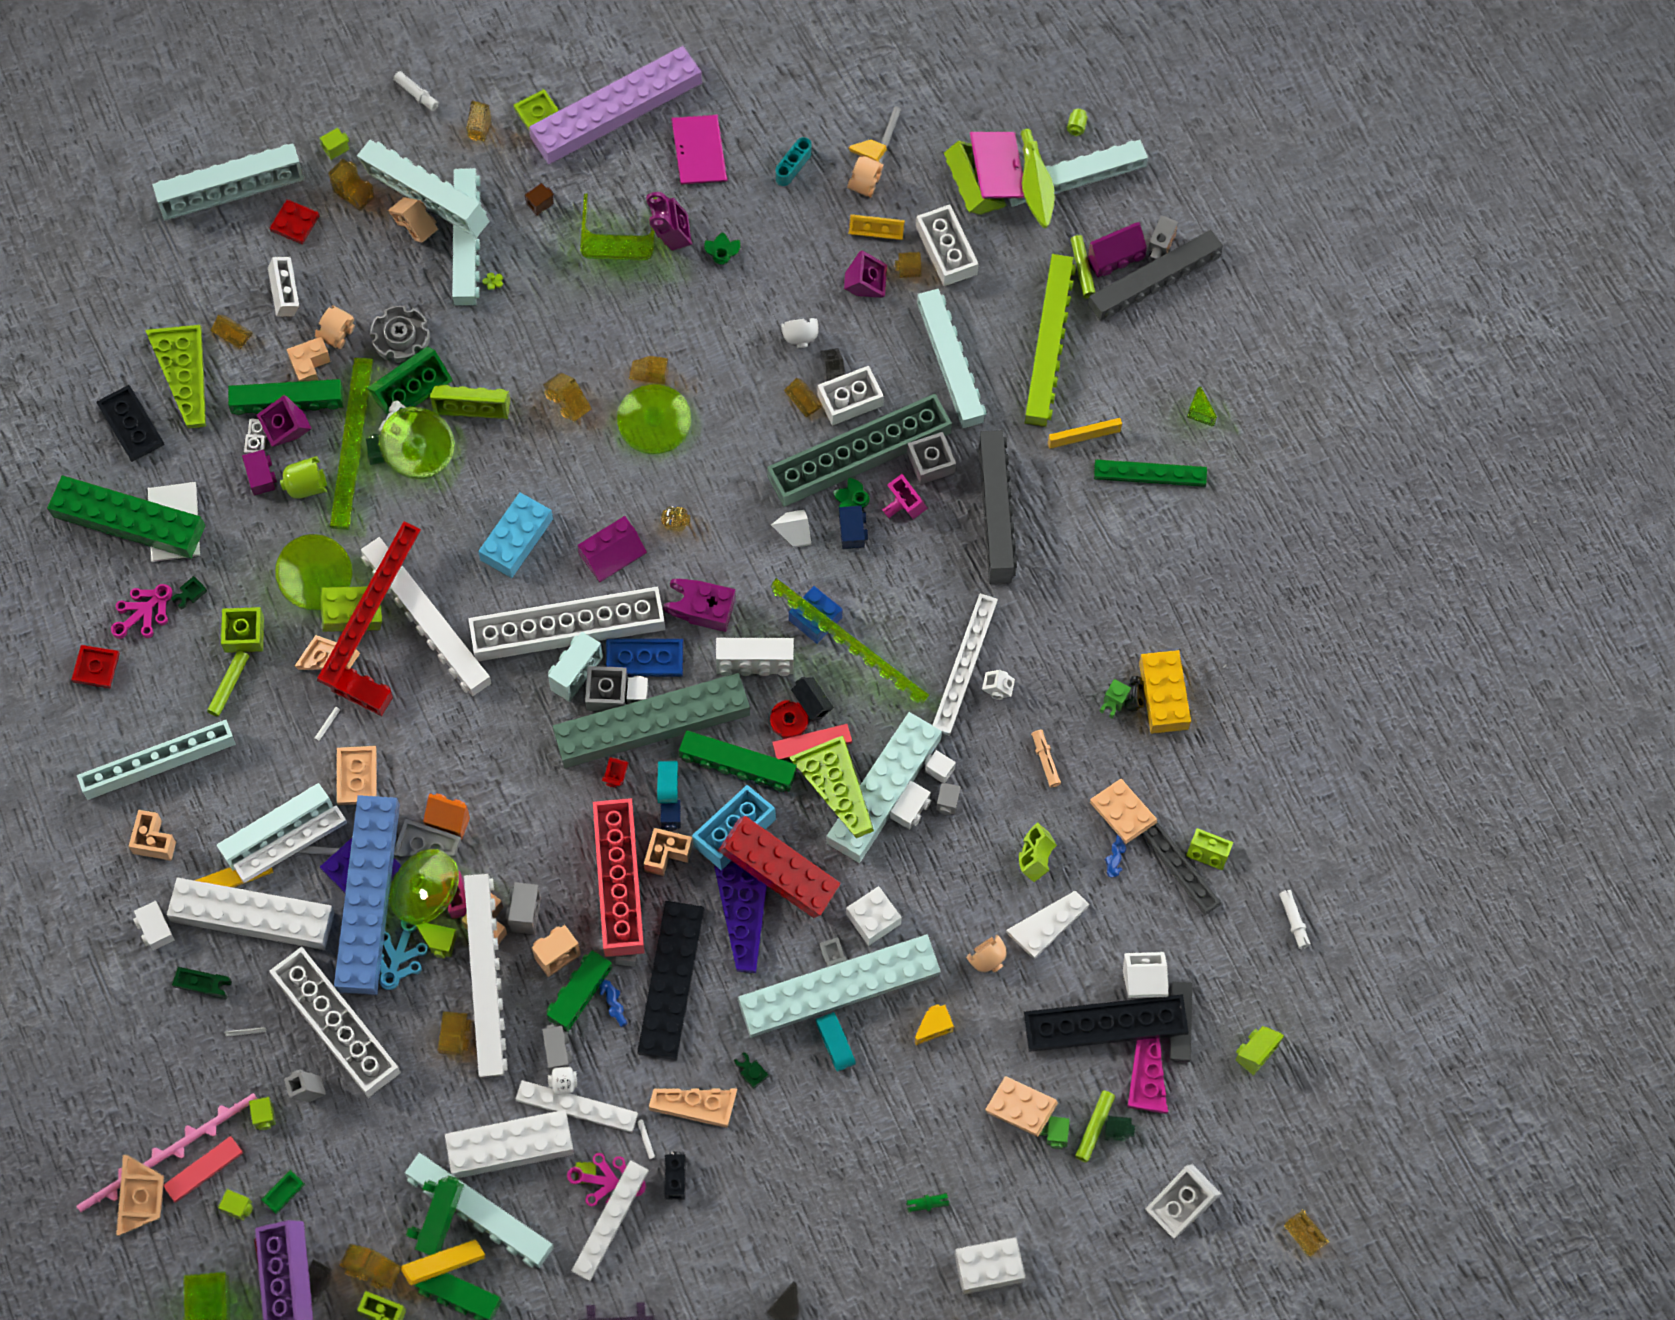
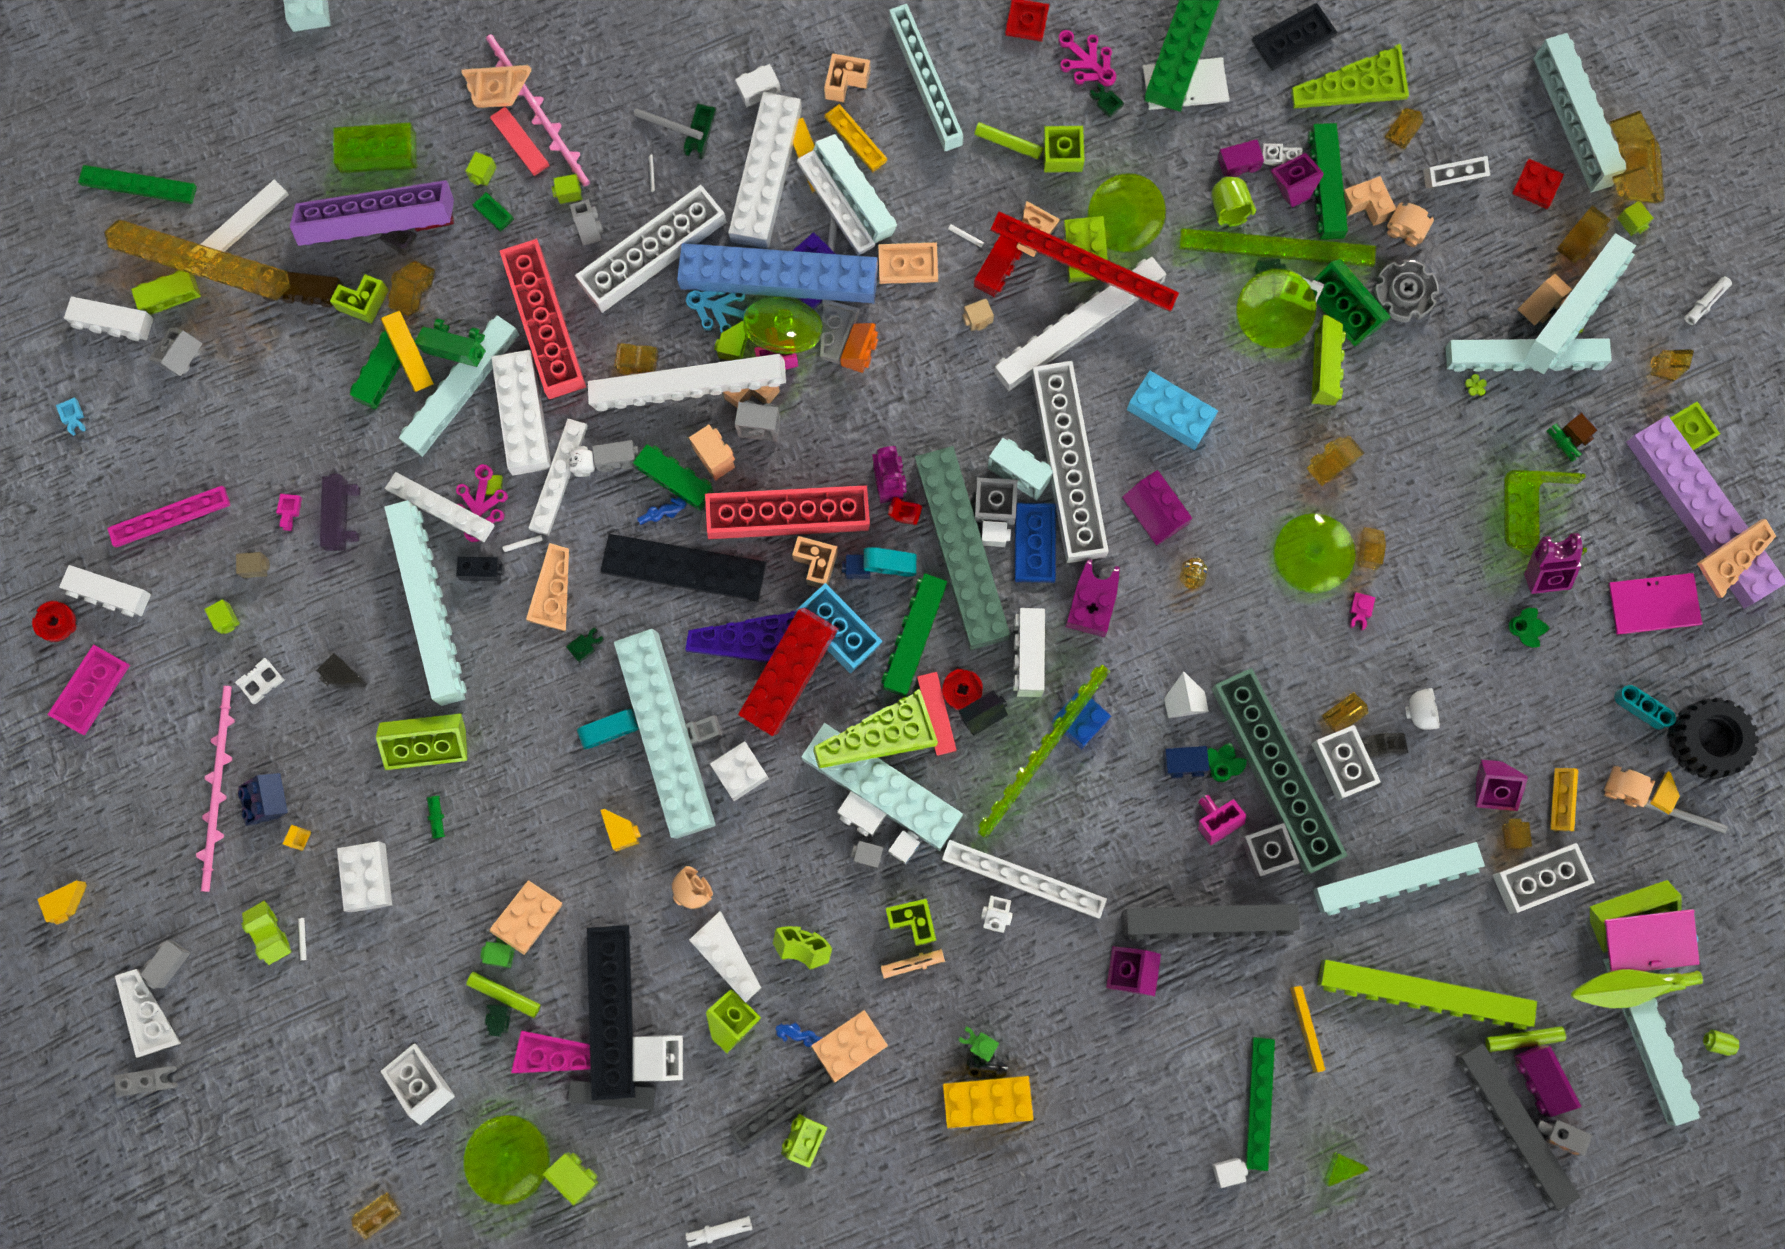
camera: 95 degrees right, 10 degrees up
none -> lime slope [376,713,468,770]
none -> light aqua brick [385,500,467,706]
none -> clear neon green dish [464,1115,550,1205]
none -> coral brick [500,239,586,399]
none -> light grey bar [634,109,703,140]
none -> lime slope [706,988,761,1053]
none -> yellow tile [824,104,887,173]
none -> magenta brick [872,446,907,504]
none -> lime brick [886,899,936,946]
none -> tan brick [962,299,994,331]
none -> magenta slope [1106,946,1161,996]
none -> white brick [1212,1158,1248,1188]
none -> dark pink plate [1350,592,1375,631]
none -> green pin [1546,423,1582,462]
none -> clear yellow windscreen [1609,110,1665,204]
none -> black tyre [1669,698,1759,780]
none -> light nougat wing [1697,519,1776,598]

